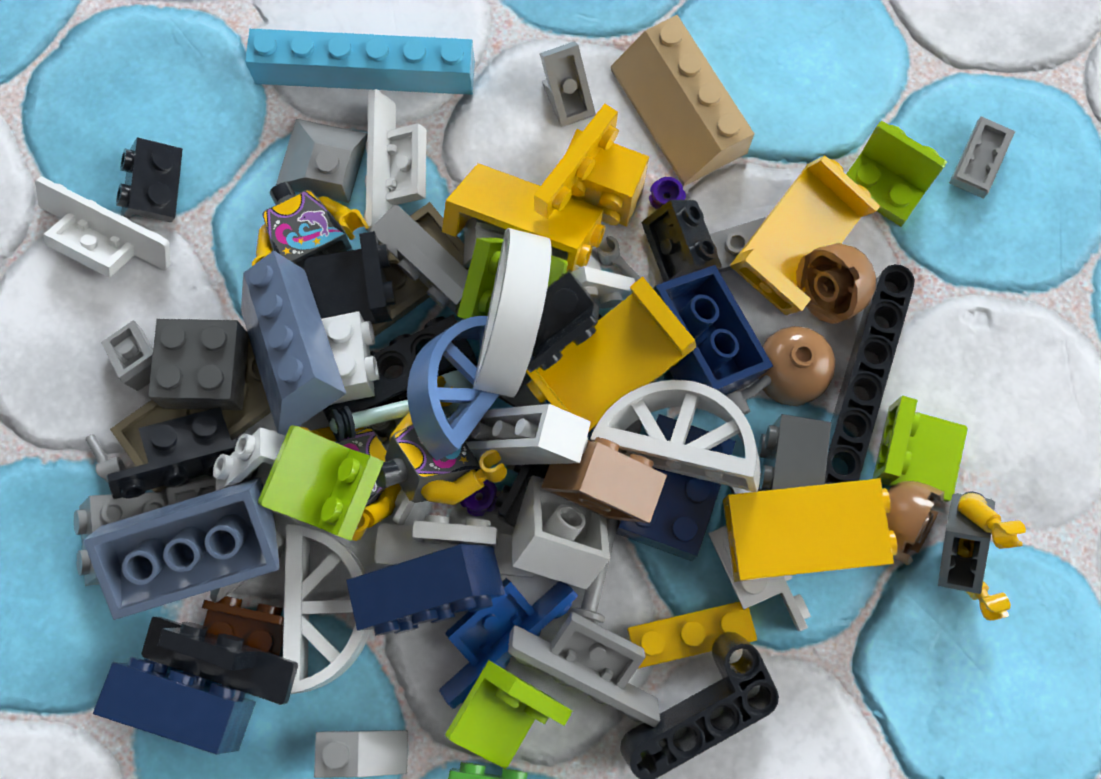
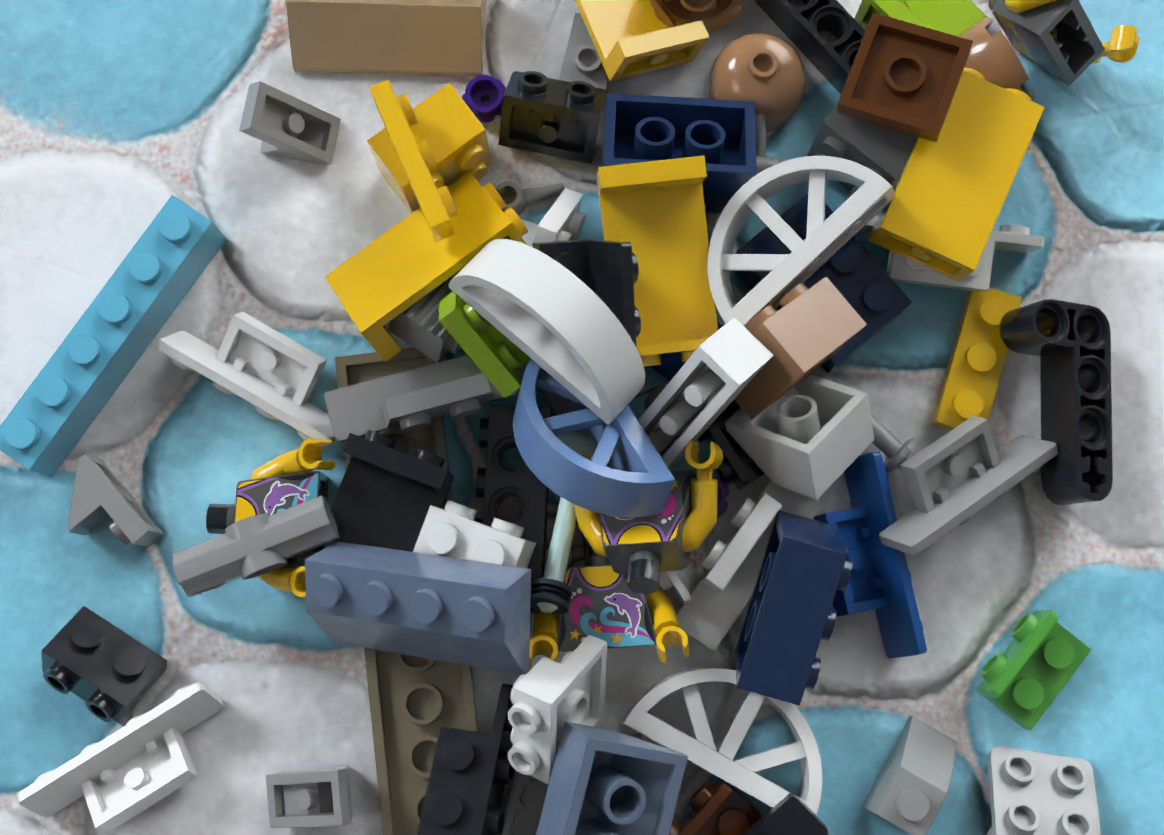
camera: 60 degrees left, 5 degrees up
dark grey brick [148,319,249,410] -> none
lime bracket [258,425,384,541] -> none
light grey slope [276,119,368,203] -> none
lime bracket [445,660,573,768] -> none
none -> light grey slope [68,453,164,547]
none -> light grey piece [172,495,340,597]
none -> reddish brown plate [837,12,973,142]

